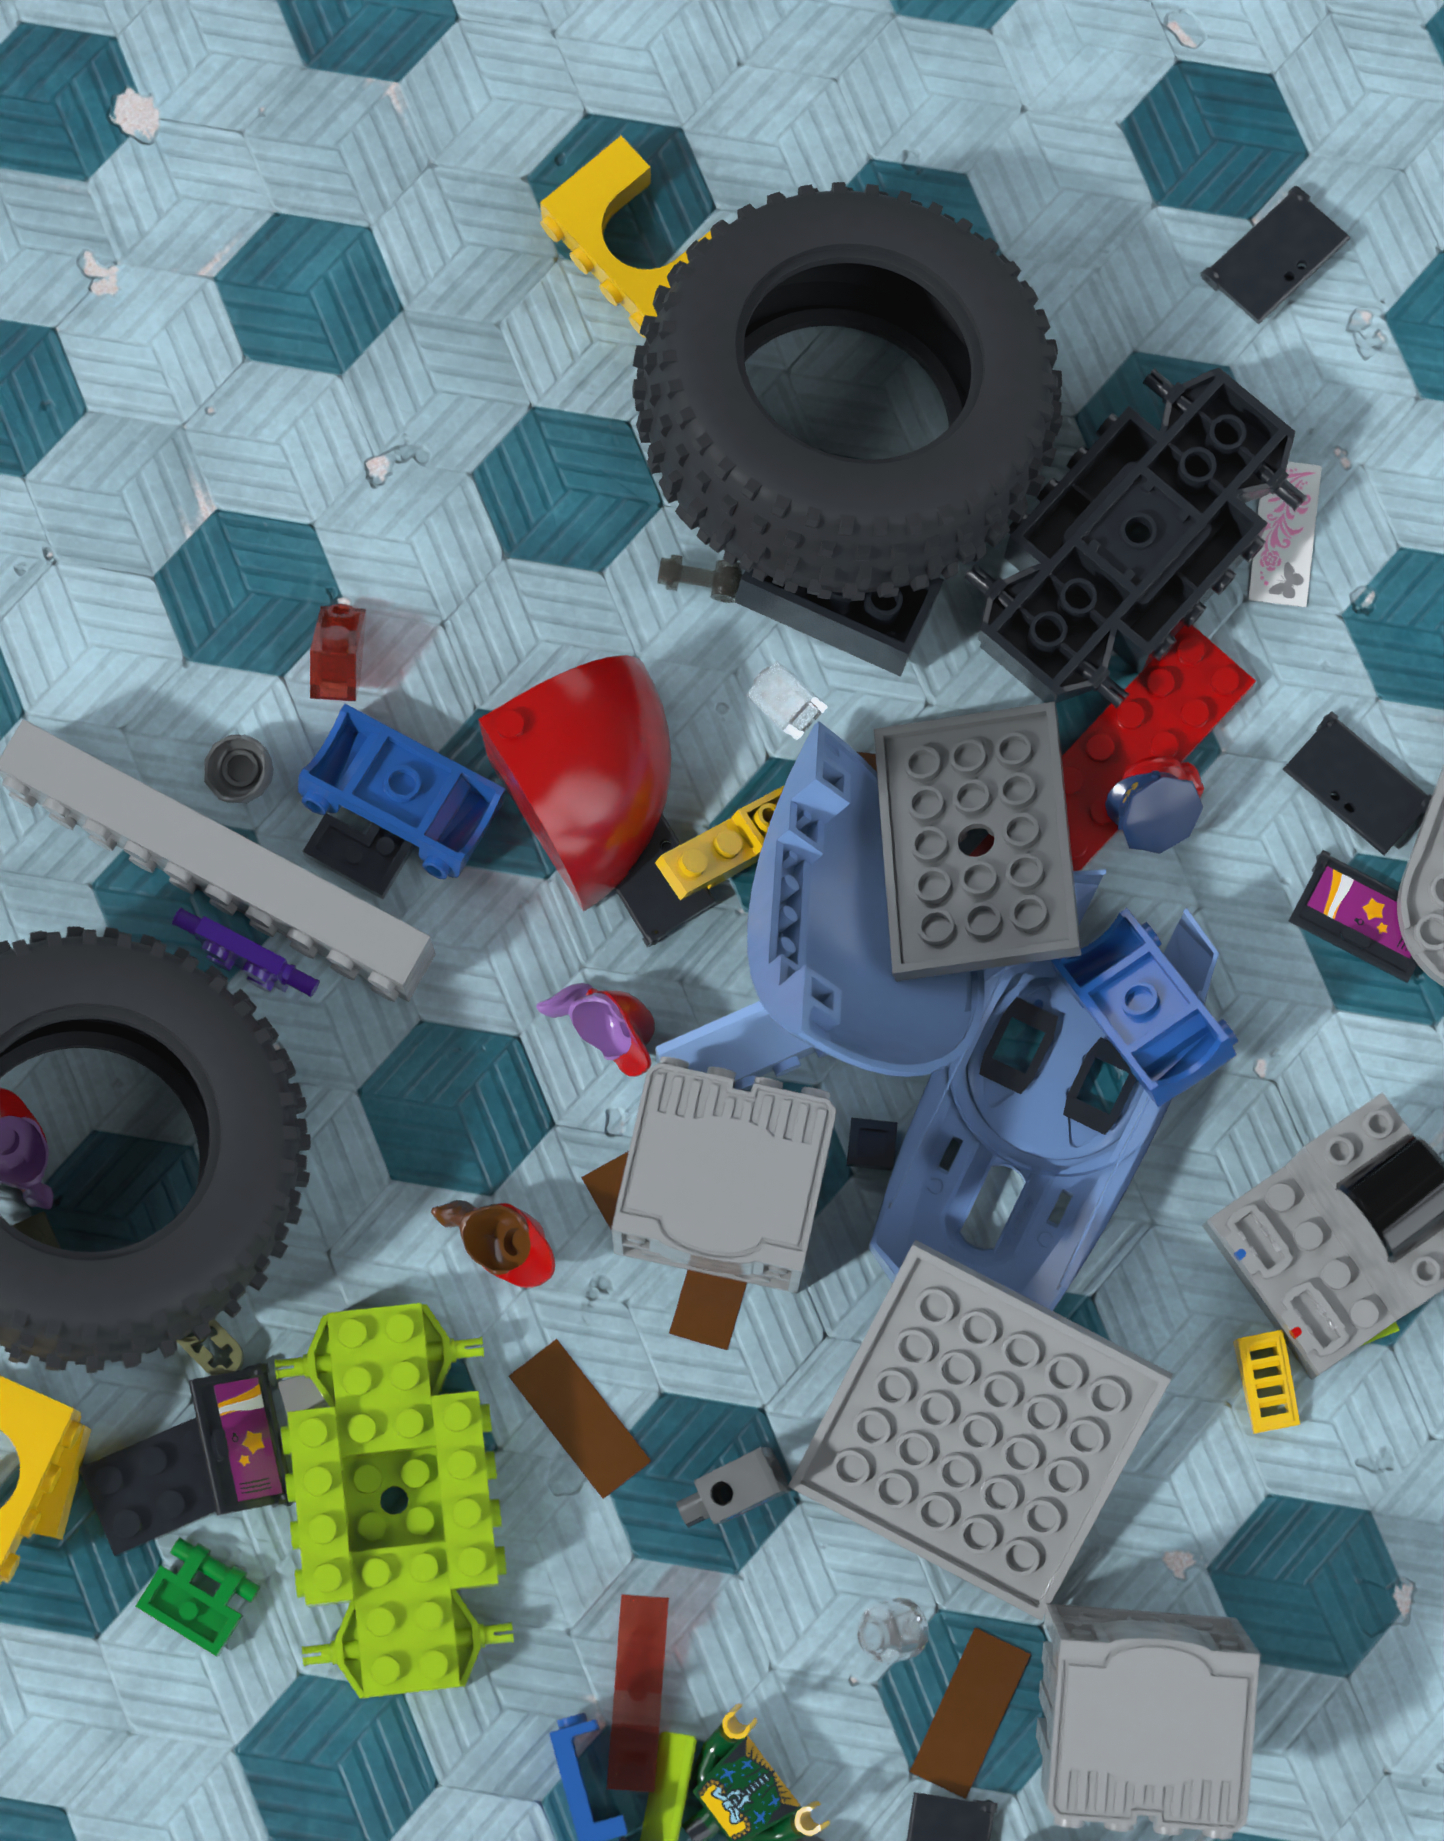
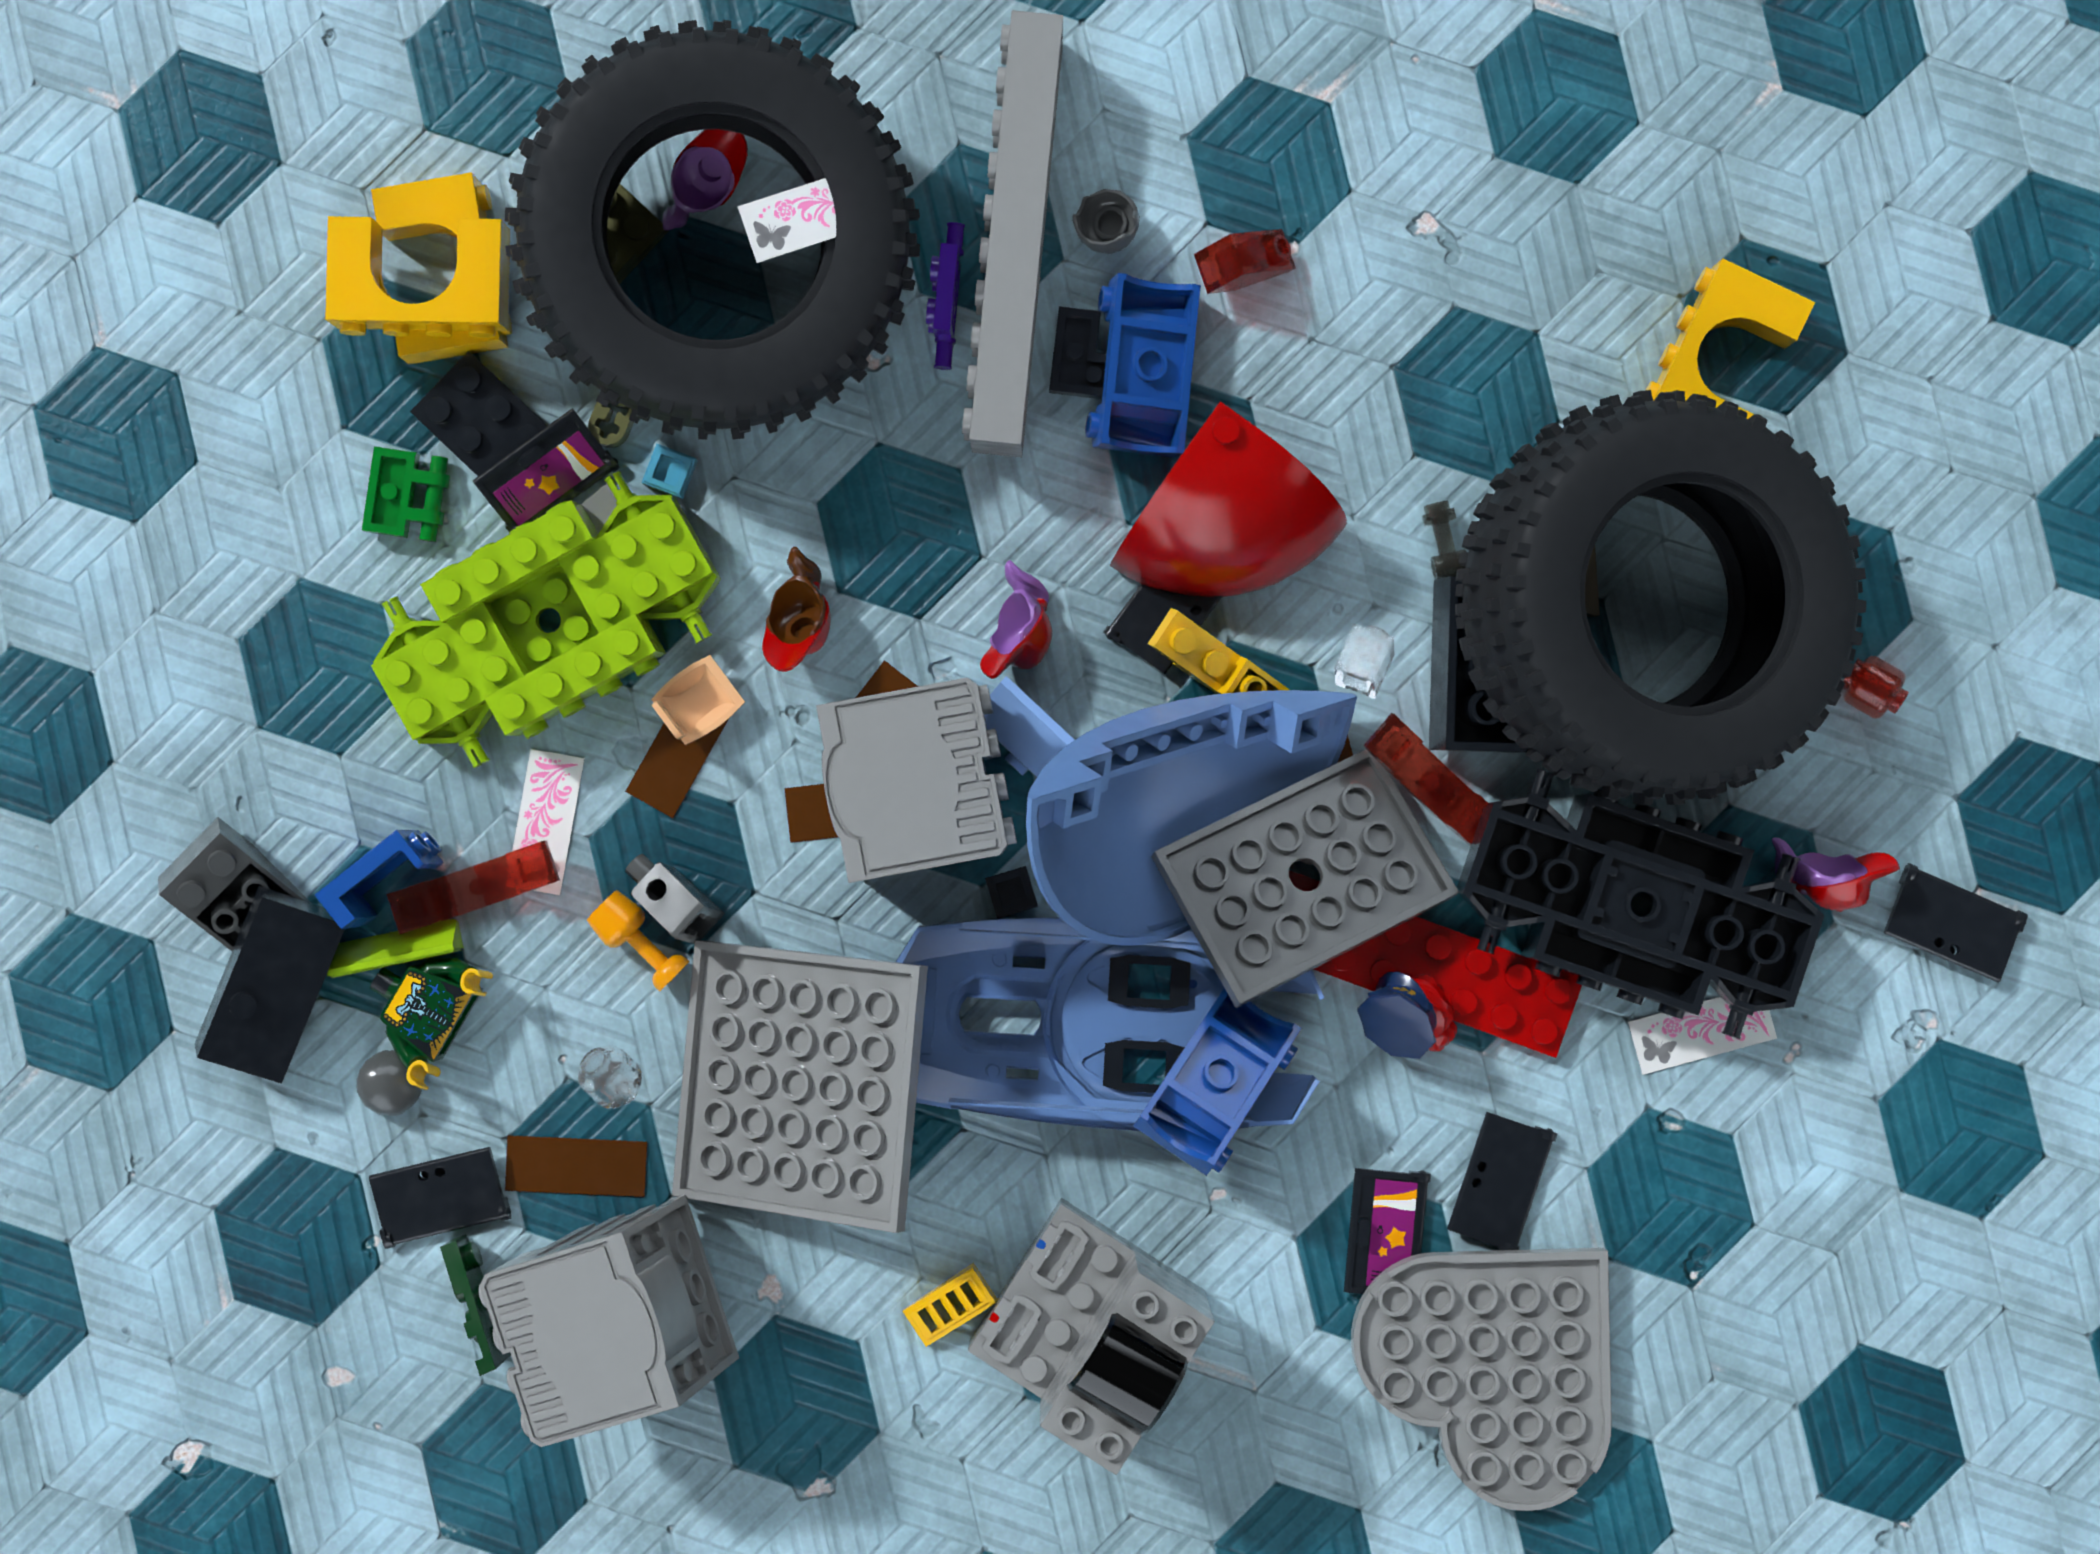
camera: 75 degrees right, 10 degrees up
none -> white sticker [506,749,585,895]
none -> light orange piece [586,890,690,992]
none -> medium azure tile [641,444,698,500]
none -> light nougat piece [651,655,745,745]
none -> white sticker [737,178,836,263]
none -> clear red slope [1363,713,1488,846]
none -> hair [1772,838,1900,912]
none -> clear red head [1843,656,1909,719]

